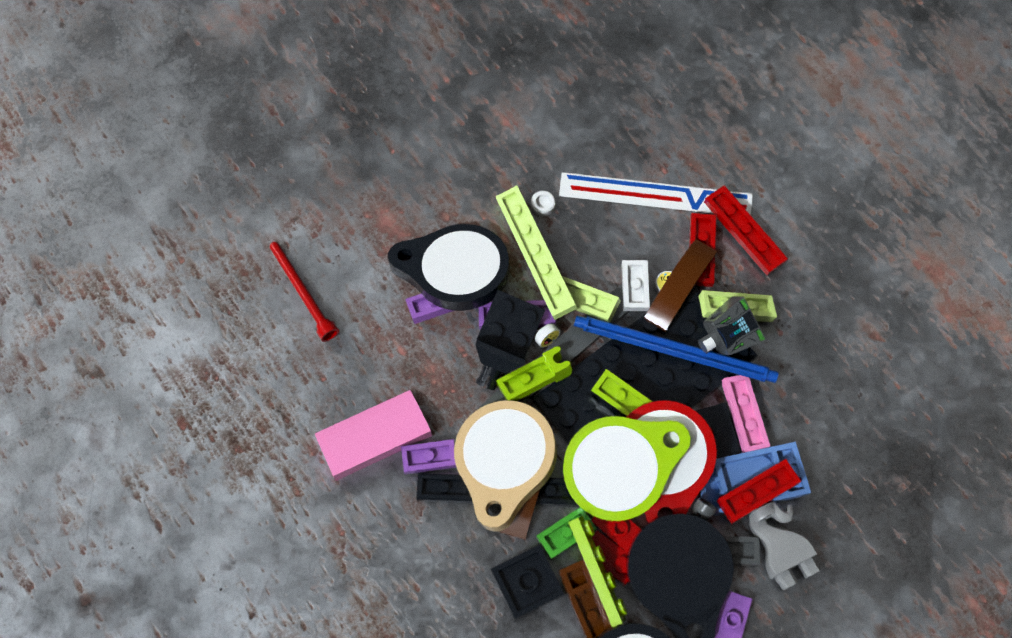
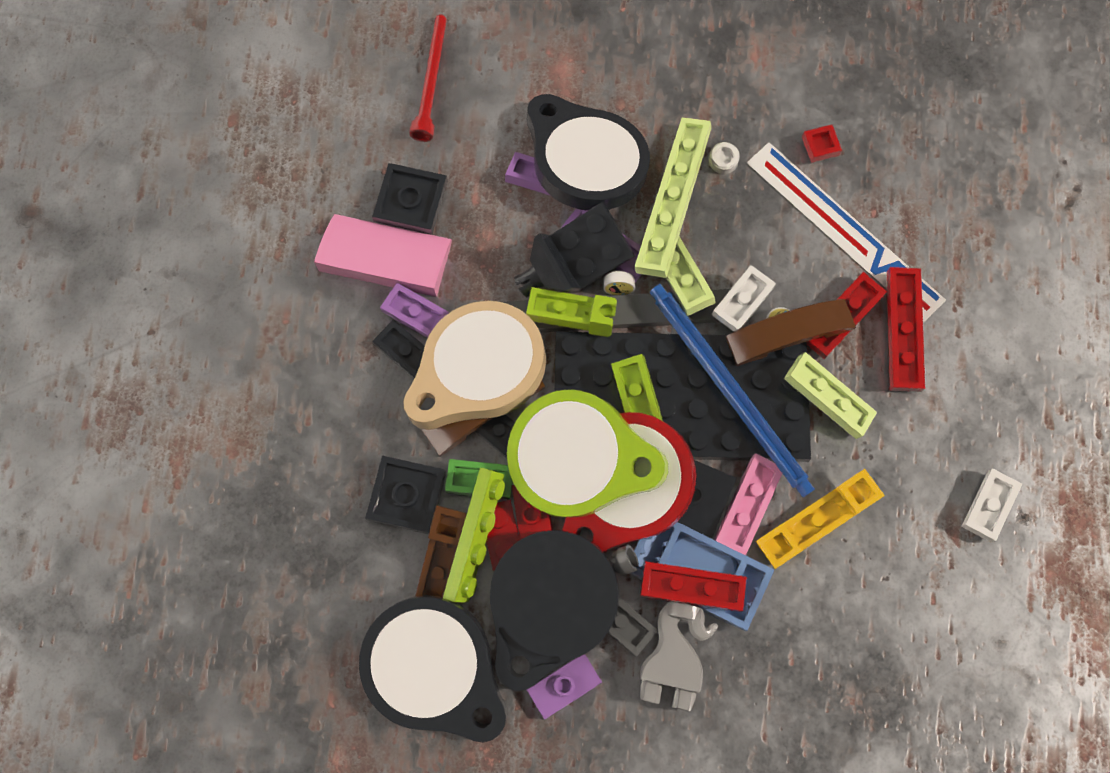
camera: 40 degrees right, 5 degrees up
torso [698,296,766,355] -> none
none -> black plate [372,163,448,234]
none -> yellow slope [755,469,885,569]
none -> red plate [802,124,842,163]
none -> white plate [961,468,1022,543]

